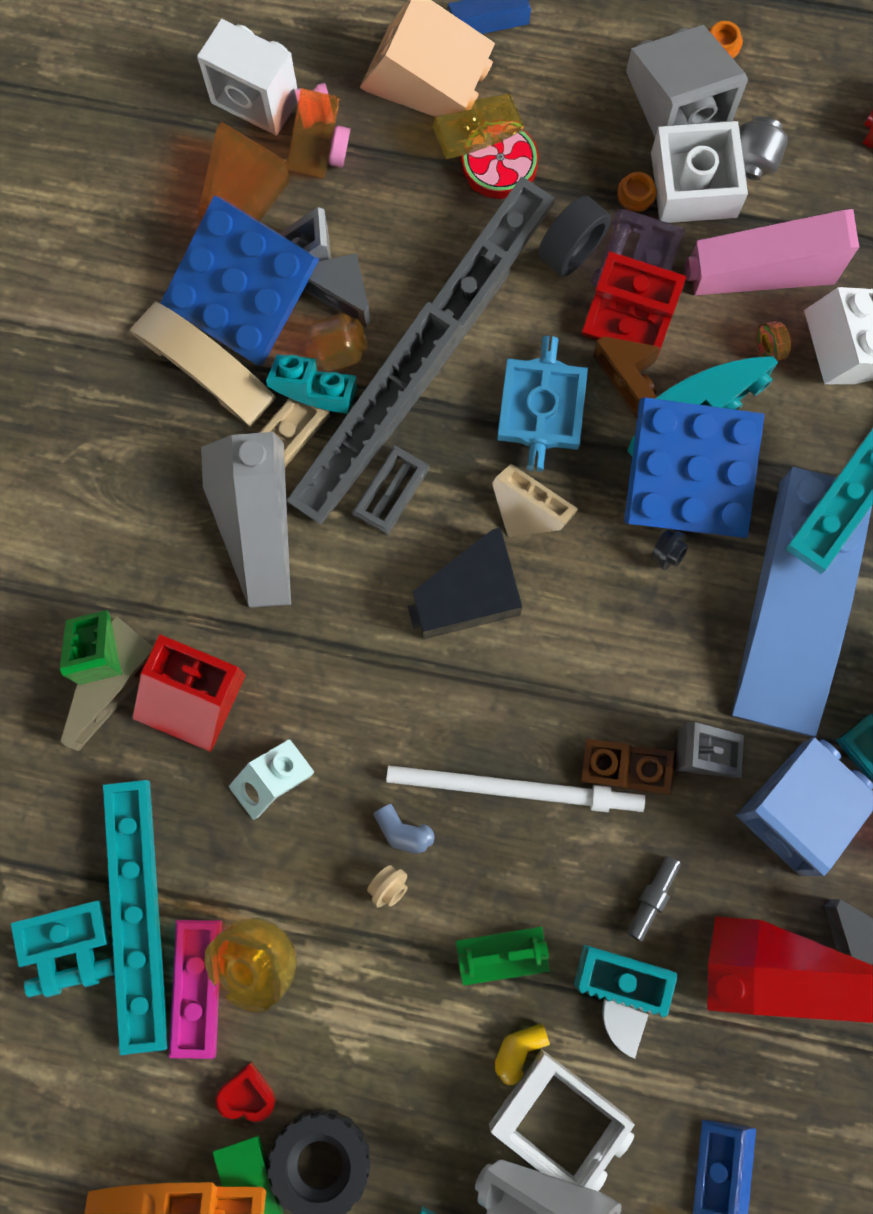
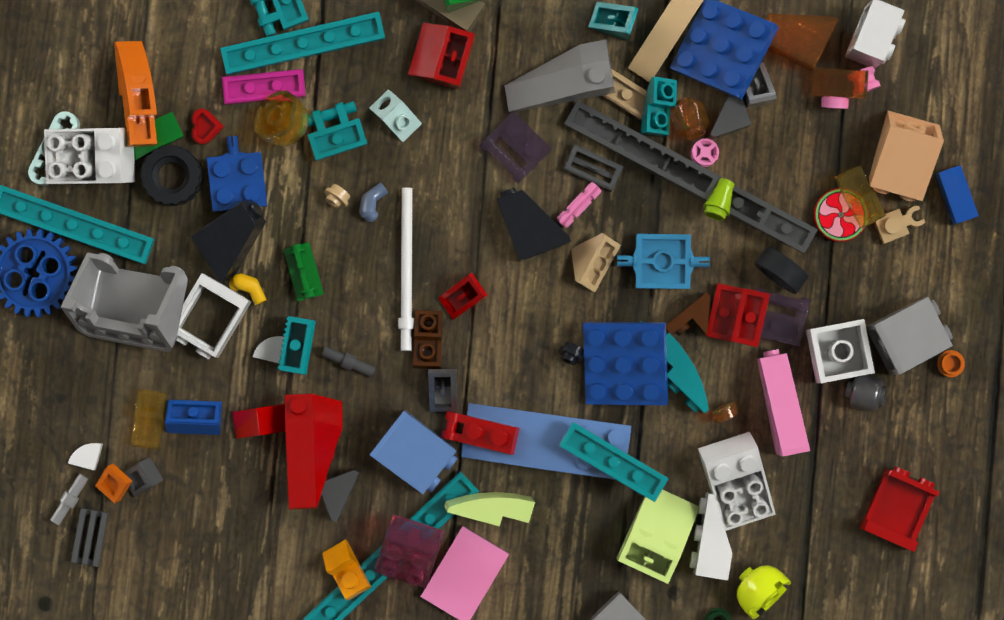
camera: 80 degrees right, 10 degrees up
orange plate [617,172,657,212] -> none
none -> black slope [191,199,266,283]
none -> blue plate [207,136,267,212]
none -> red slope [232,404,285,439]
none -> teal plate [302,101,368,161]
none -> red slope [438,273,488,320]
none -> red plate [441,411,520,455]
none -> clear purple plate [479,112,552,184]
none -> bright pink axle [557,182,601,228]
none -> teal slope [588,2,638,41]
none -> bright pink wheel [690,138,719,167]
none -> lime cone [704,178,735,221]
none -> tan plate [873,206,925,244]

